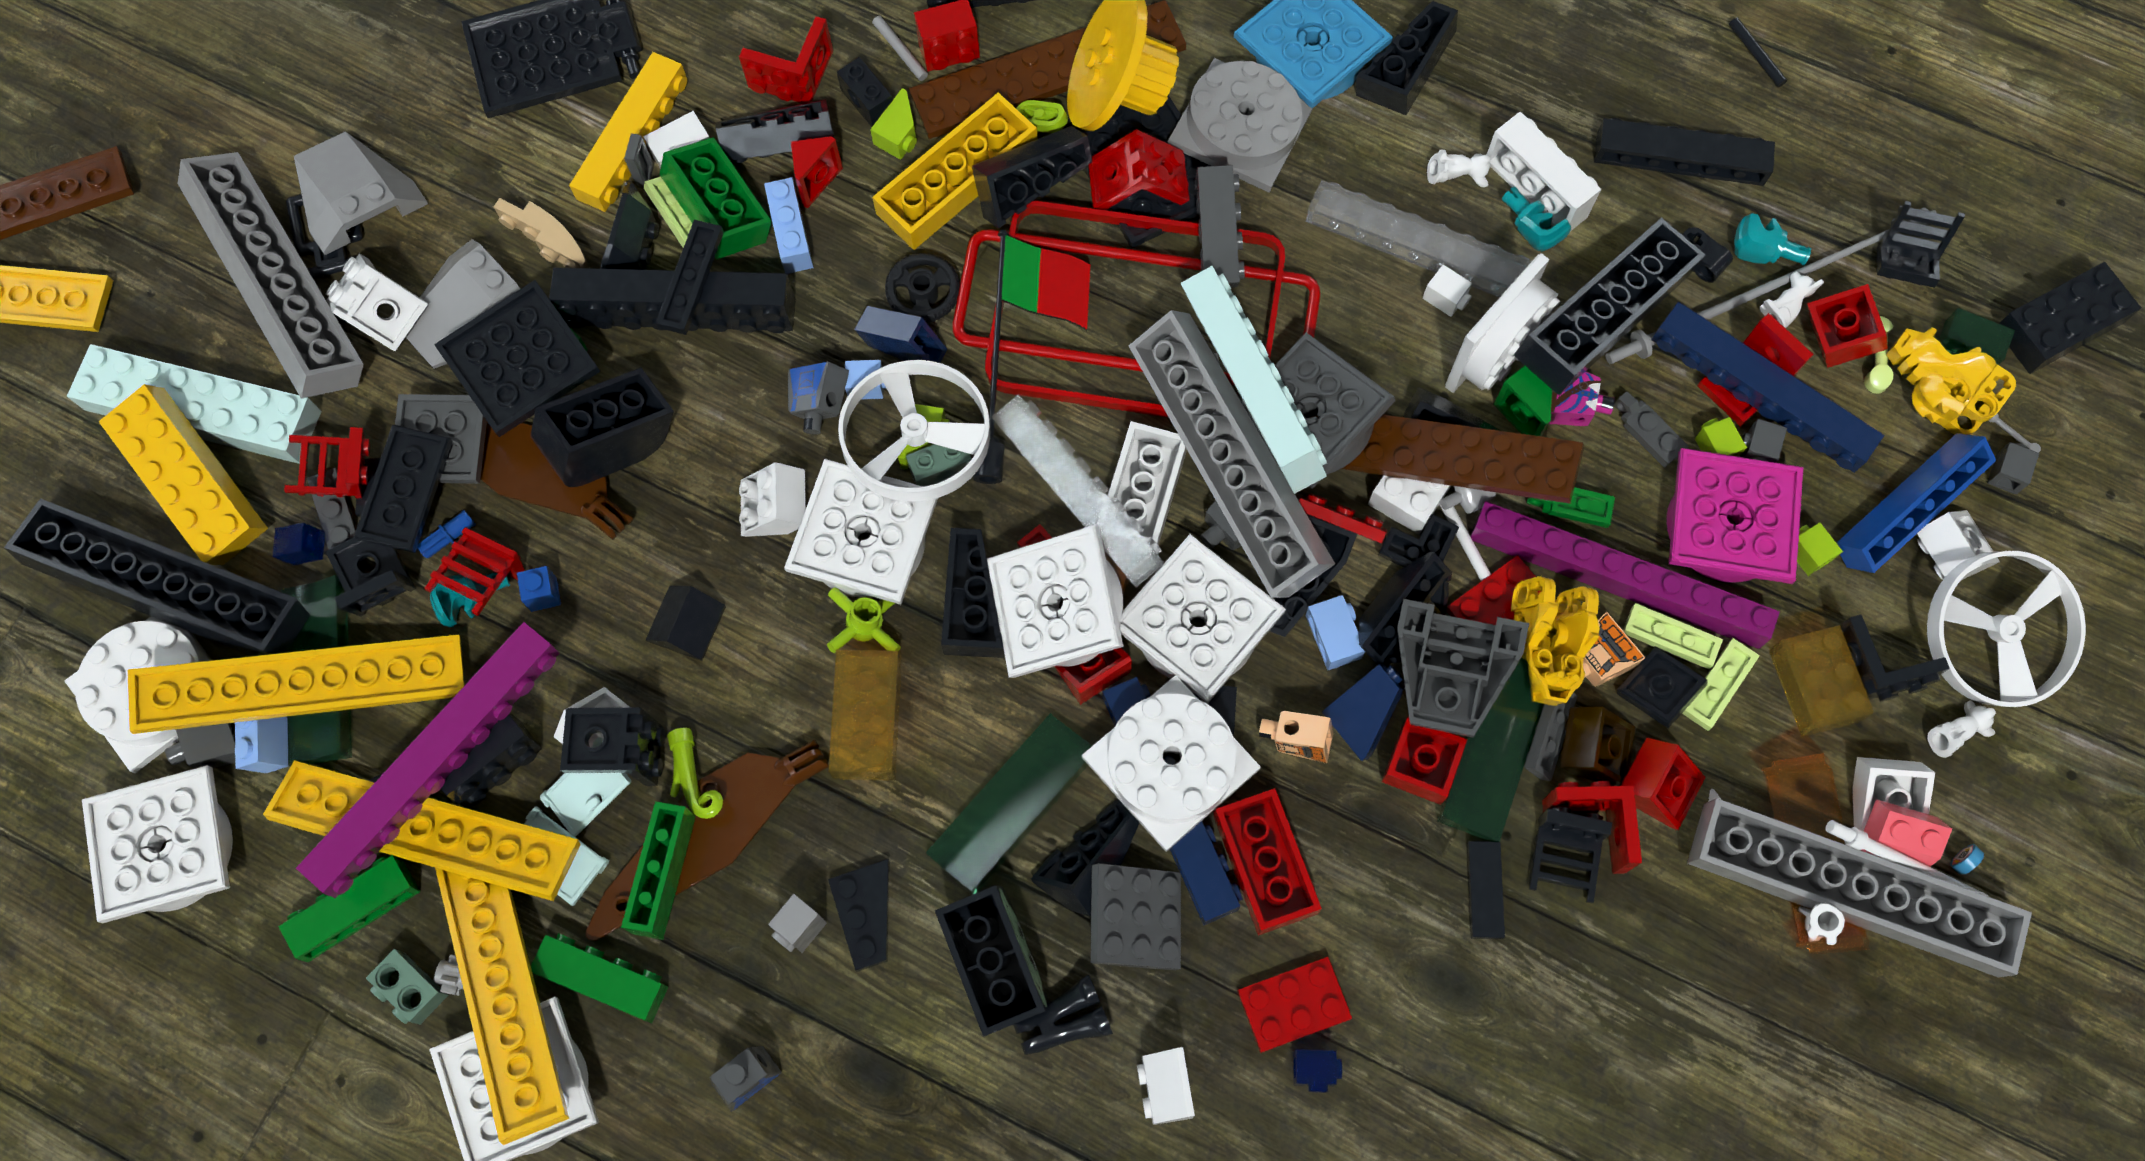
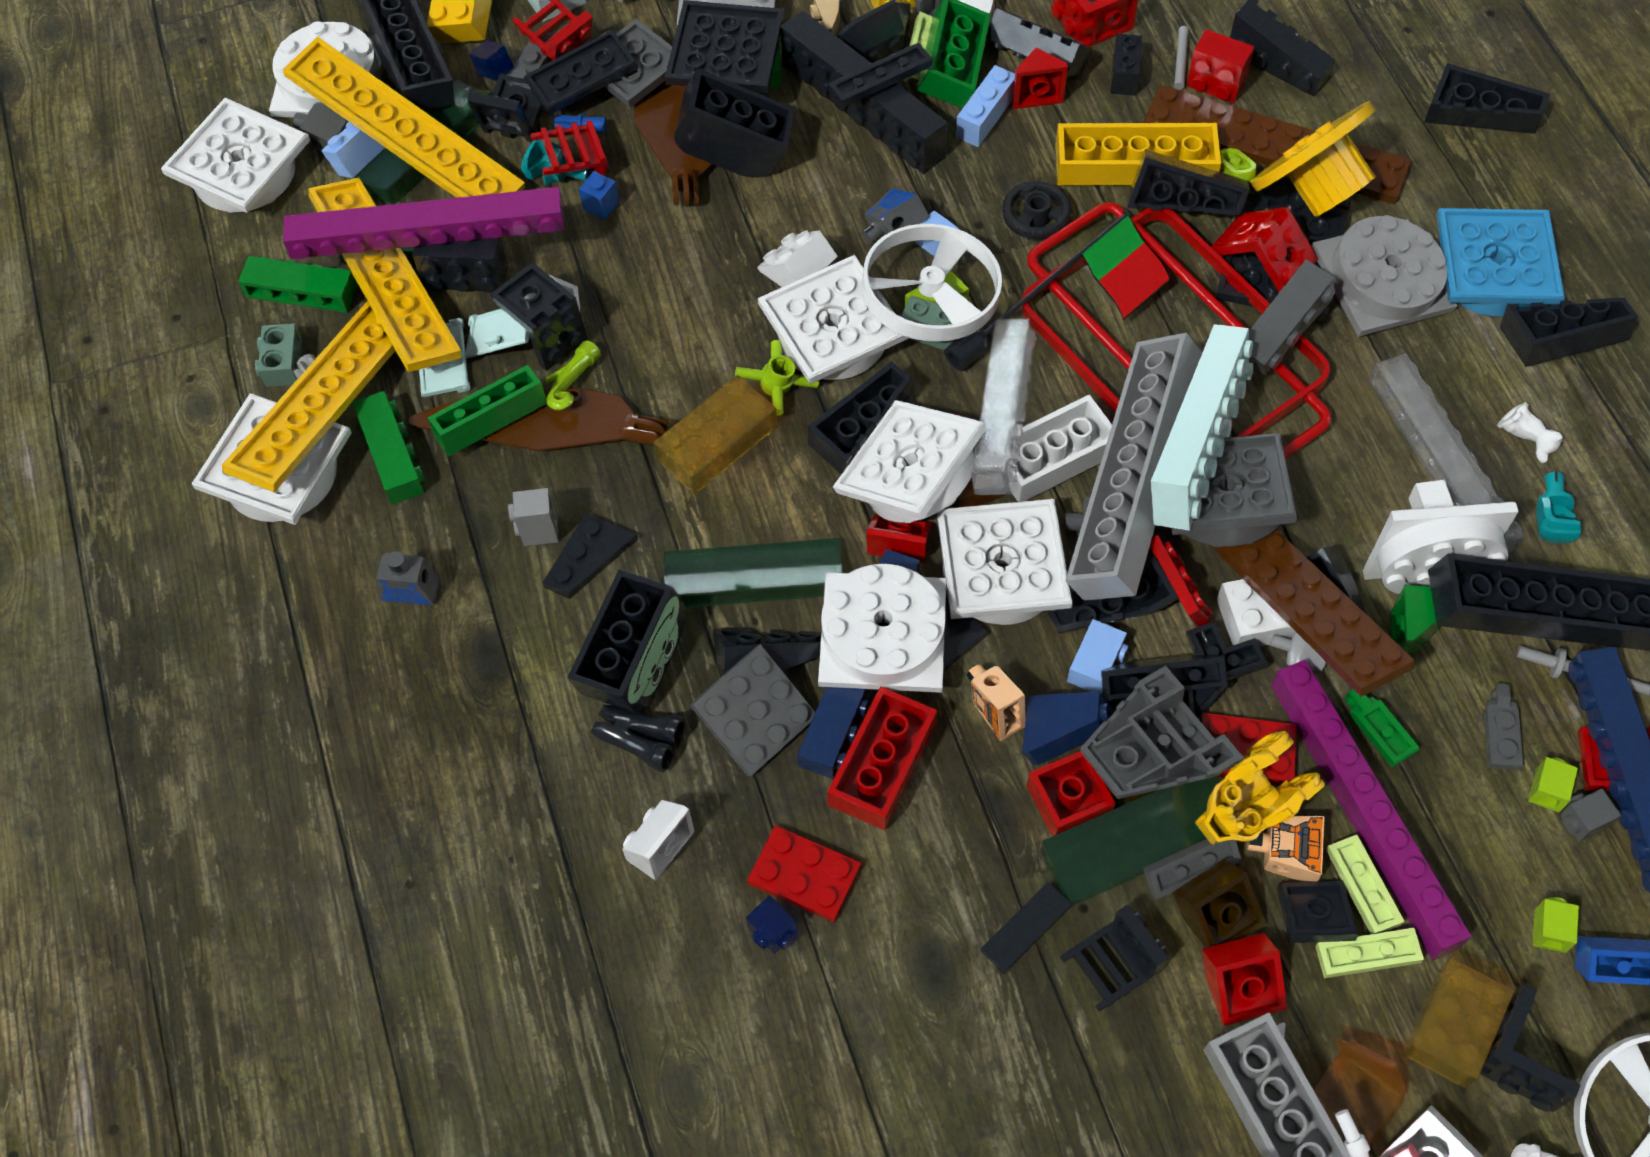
camera: 45 degrees right, 10 degrees down
black slope [646,586,726,661] -> none
dark blue slope [854,306,948,363] -> none
lime slope [870,88,917,160] -> none
white bar [1439,503,1491,581] -> none
white brick [1486,112,1601,231] -> none
red bracket [1542,781,1642,874] -> none
torso [1549,372,1615,426] -> none
dark pink piece [1667,448,1803,584] -> none

